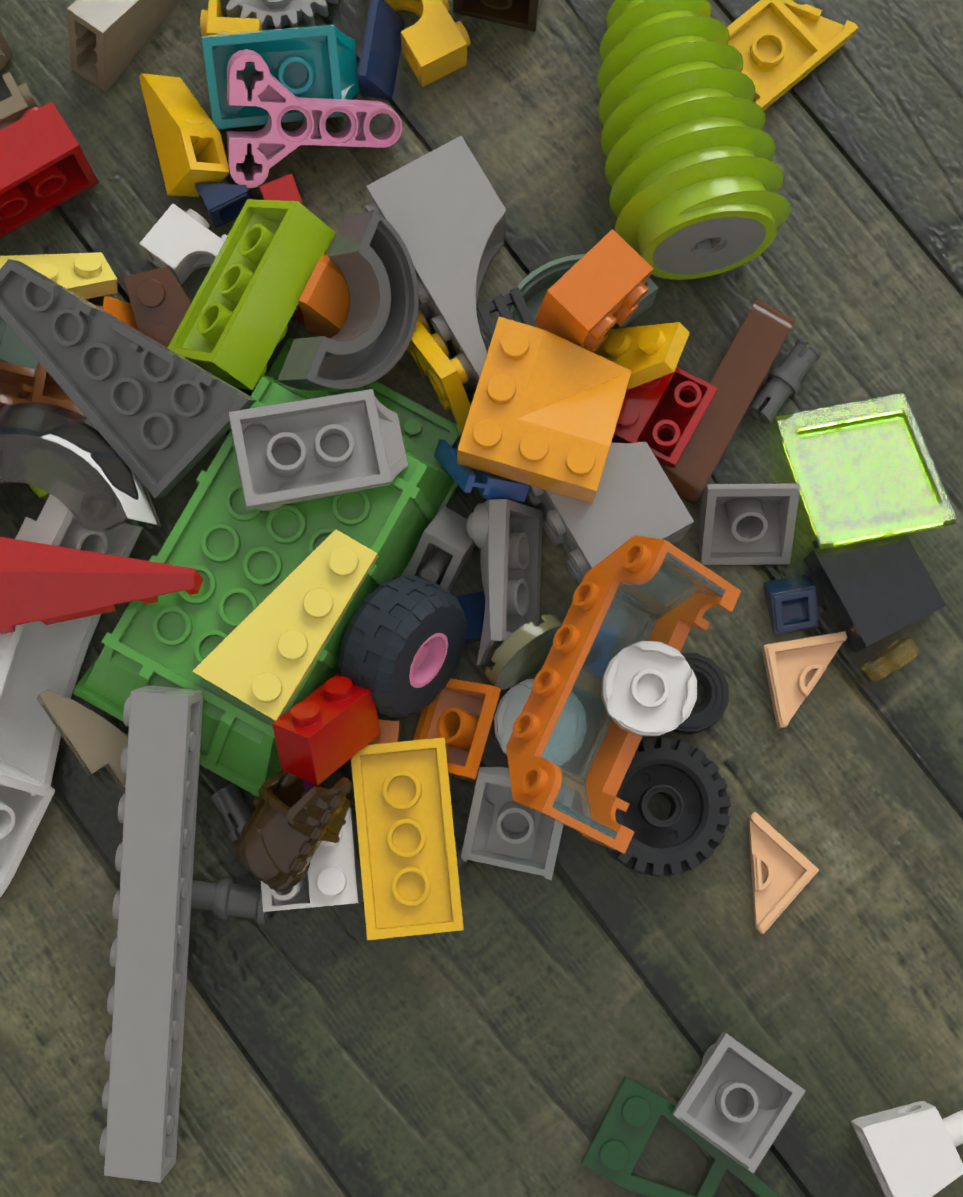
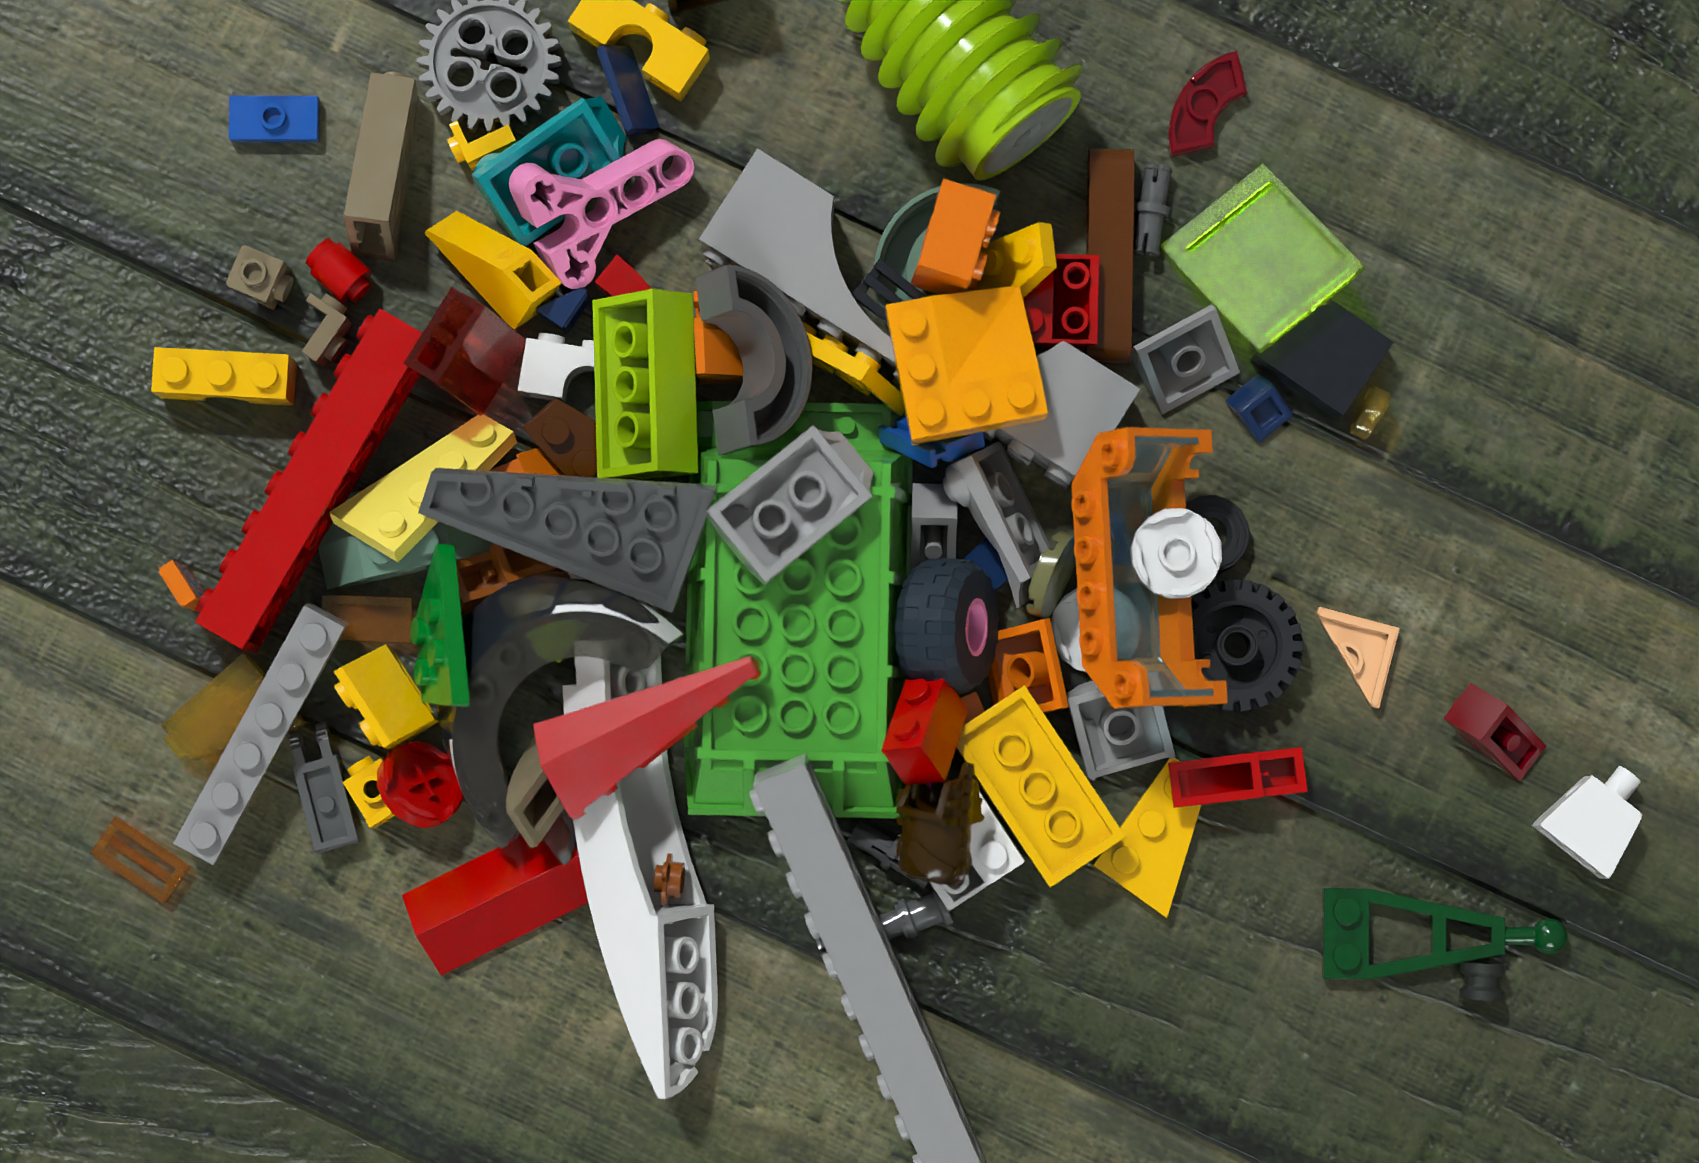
camera: 20 degrees left, 5 degrees up
dark tan slope [37,689,128,794] -> none
light yellow wing [192,529,379,721] -> none
light grey slope [672,1032,805,1174] -> none
light nougat tile [761,631,847,729] -> none
none -> red brick [305,238,372,303]
none -> clear red brick [403,287,526,416]
none -> dark orange plate [654,853,685,905]
none -> yellow wing [1093,758,1201,918]
none -> dark red tile [1168,51,1247,158]
none -> red slope [1168,747,1308,808]
none -> dark red slope [1444,683,1547,781]

